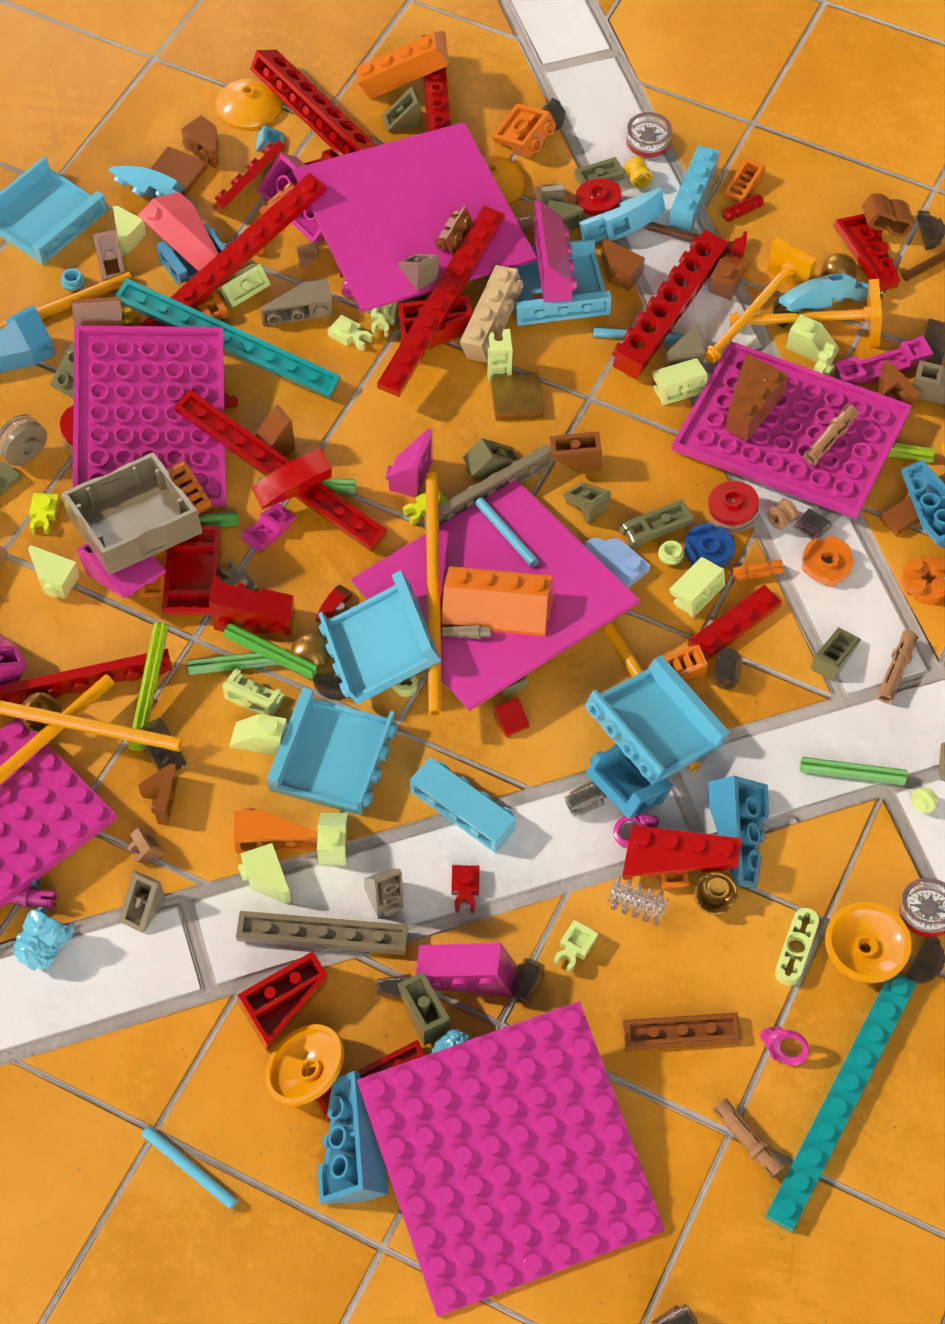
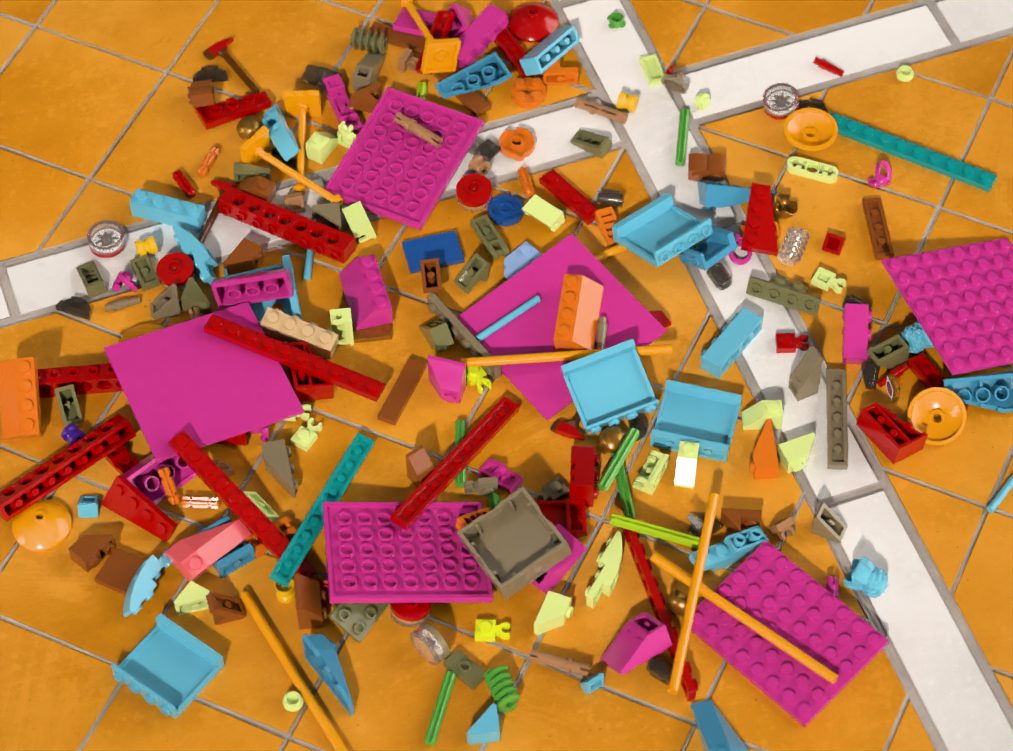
camera: 90 degrees left, 5 degrees down
medium azure plate [61,268,85,291] -> none
red slope [252,448,332,510] -> none
dark tan slope [397,253,439,290] -> none
dark orange hinge [435,206,473,256] -> none
orange plate [491,103,556,158] -> none
yellowish green plate [658,541,684,565] -> none
medium nougat pin [713,1098,786,1180] -> none
orange slope [723,157,765,202] -> none
dark orange wedge [726,353,788,441] -> none
none -> dark purple wheel [61,423,86,445]
none -> olive slope [76,261,107,298]
none -> dark tan animal [105,297,141,312]
none -> dark pink piece [112,271,138,292]
none -> orange axle [197,146,220,177]
none -> olive slope [234,162,272,184]
none -> medium nougat tile [283,191,305,213]
none -> dark pink slope [339,254,393,330]
none -> dark orange tile [377,358,427,425]
none -> blue tile [402,231,464,274]
none -> dark tan plate [464,477,498,496]
none -> yellowish green slope [584,531,622,608]
none -> yellow wheel [616,91,639,113]
none -> dark orange brick [688,153,725,182]
none -> medium azure slope [689,525,769,572]
none -> olive bracket [746,275,822,316]
none -> red slope [822,233,846,256]
none -> red animal [877,363,909,387]
none -> clear yellow tile [885,374,900,402]

